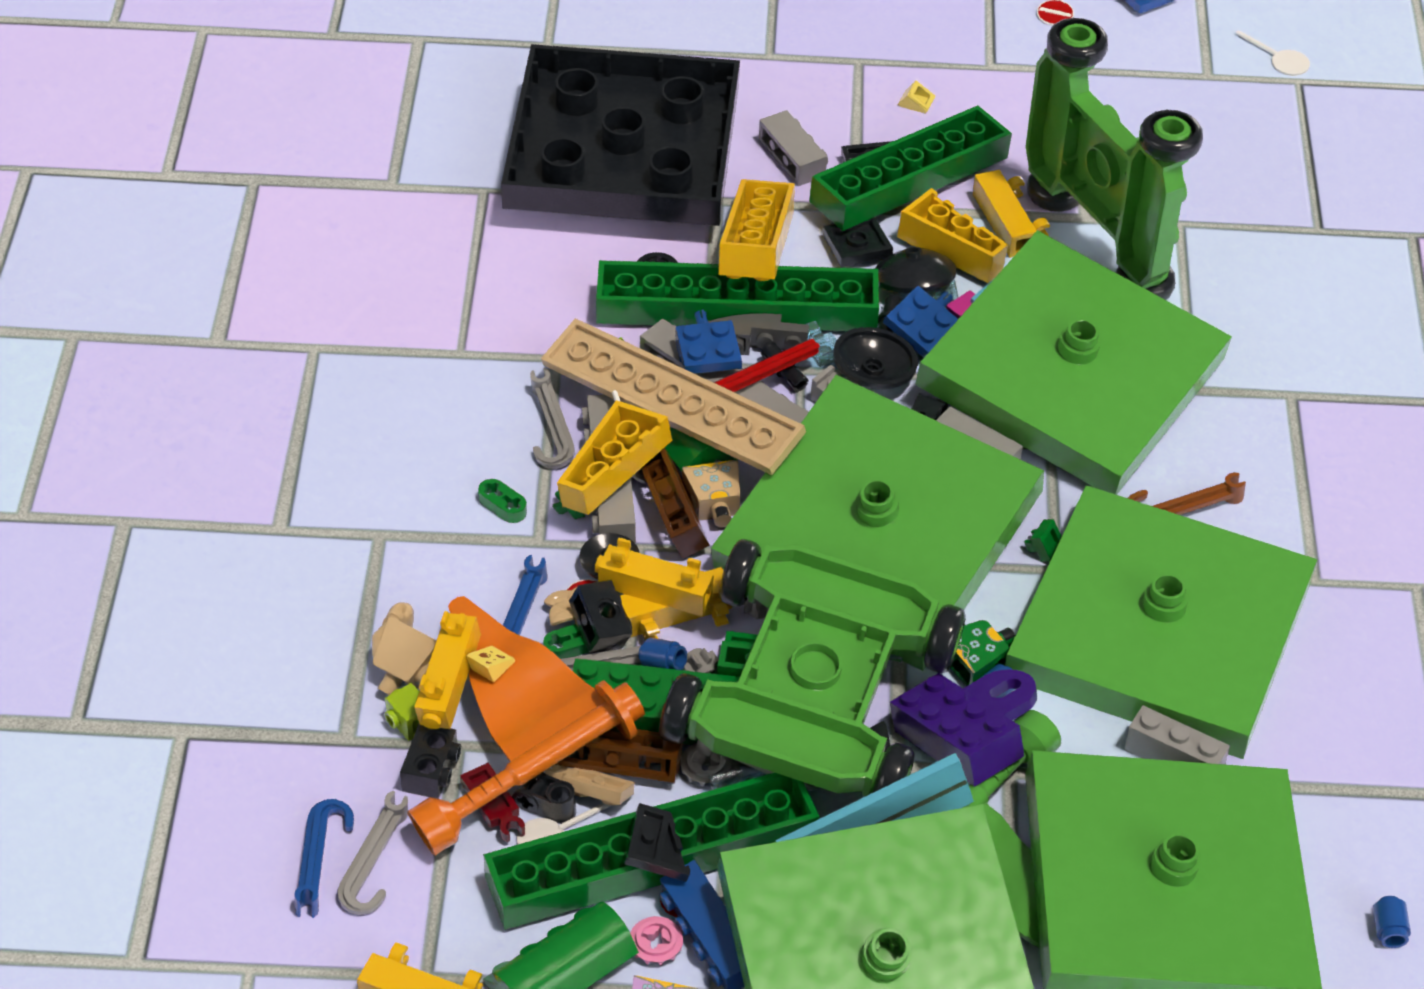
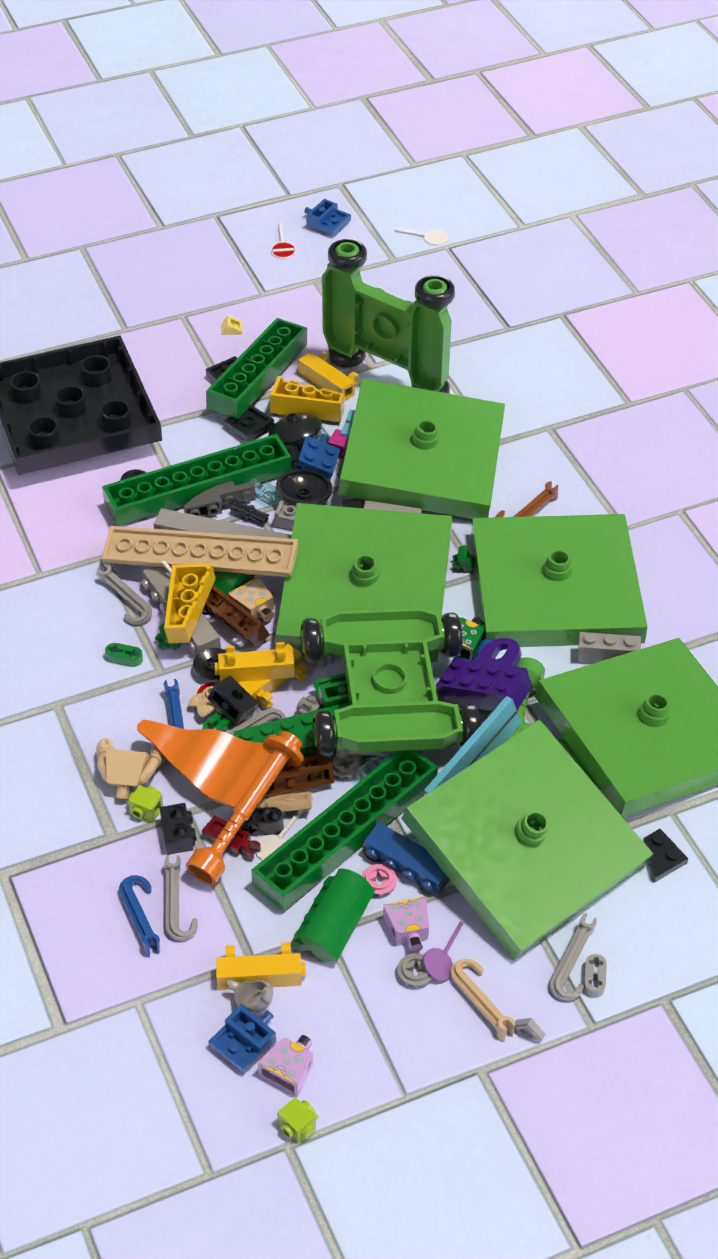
camera: 25 degrees left, 0 degrees up
yellow brick [414,611,481,729] -> none
light yellow slope [466,646,515,682] -> none
black wing [624,803,690,882] -> none
blue brick [639,638,687,670] -> none
blue plate [675,310,742,374] -> none
red axle [714,339,820,392] -> none
yellow brick [719,179,795,281] -> none
light grey brick [759,110,828,186] -> none

